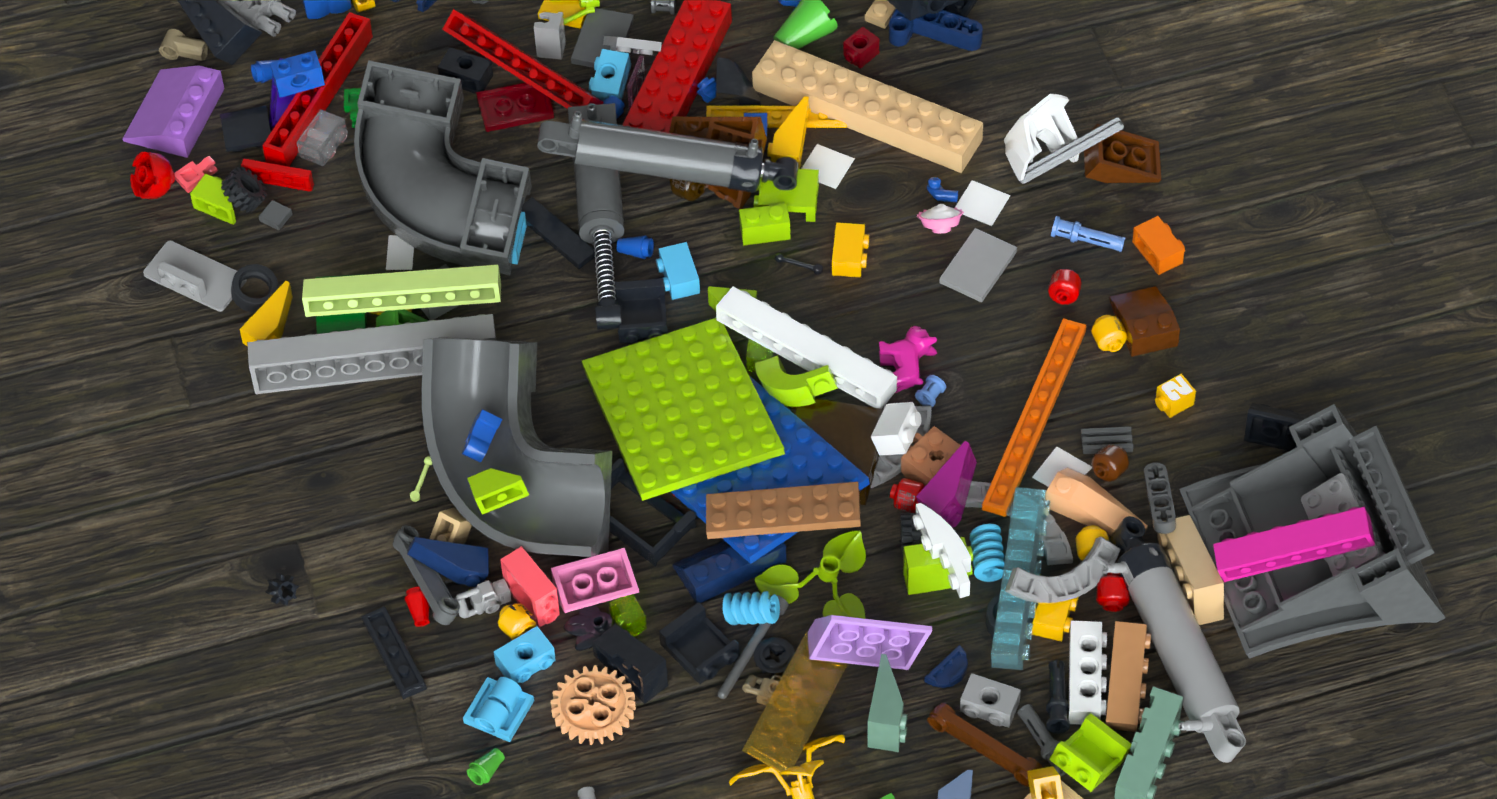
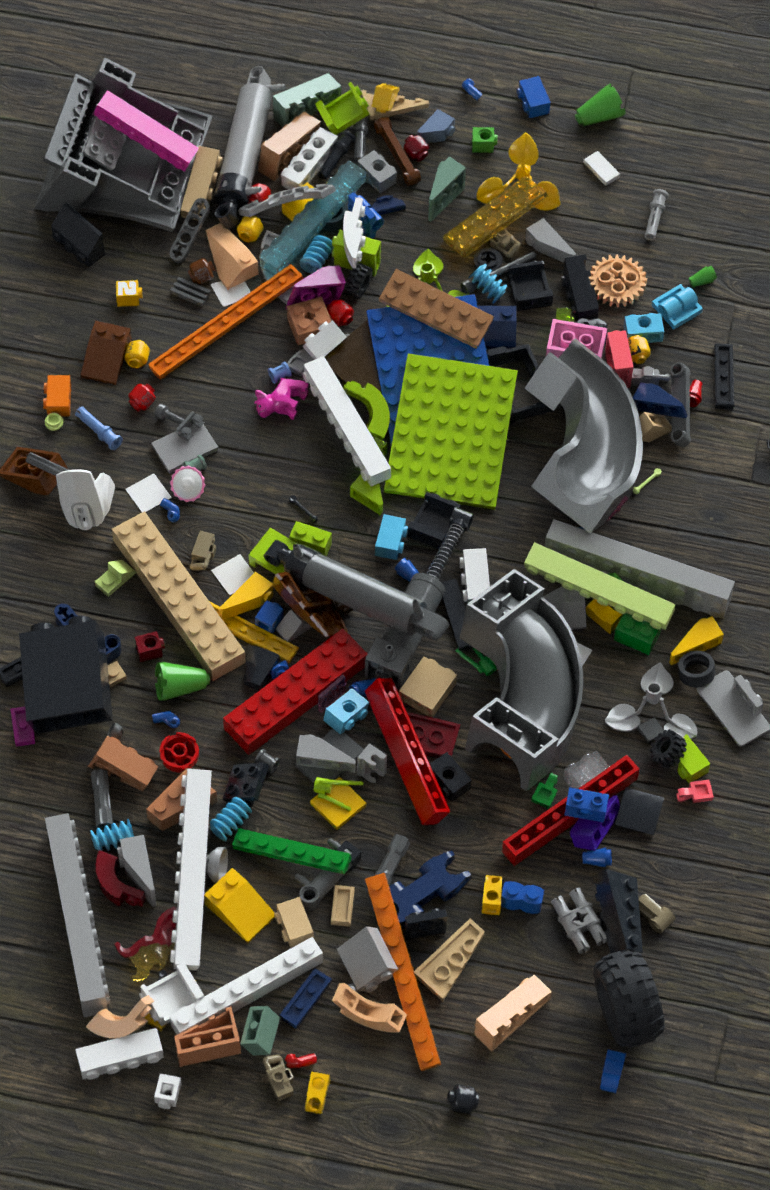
camera: 155 degrees left, 5 degrees up
medium lavender slope [123,66,225,158] -> none
red cylinder [130,152,175,199] -> none
red tile [241,159,314,192] -> none
blue leg [462,410,502,462] -> none
lime slope [467,468,529,515] -> none
light grey plate [603,36,662,55] -> none
lavender slope [808,615,932,670] -> none
yellow brick [832,223,869,277] -> none
none -> yellowish green plate [45,413,63,431]
none -> yellowish green slope [95,560,136,597]
none -> dark grey bar [154,404,205,440]
none -> sand green bush [183,454,207,471]
none -> dark tan piece [190,531,216,571]
none -> light grey slope [296,734,356,773]
none -> blue plate [348,193,384,239]
none -> tan brick [399,657,457,718]
none -> dark red head [403,135,429,162]
none -> white brick [459,548,490,604]
none -> light grey slope [525,218,576,262]
none -> light grey plant [605,662,697,739]

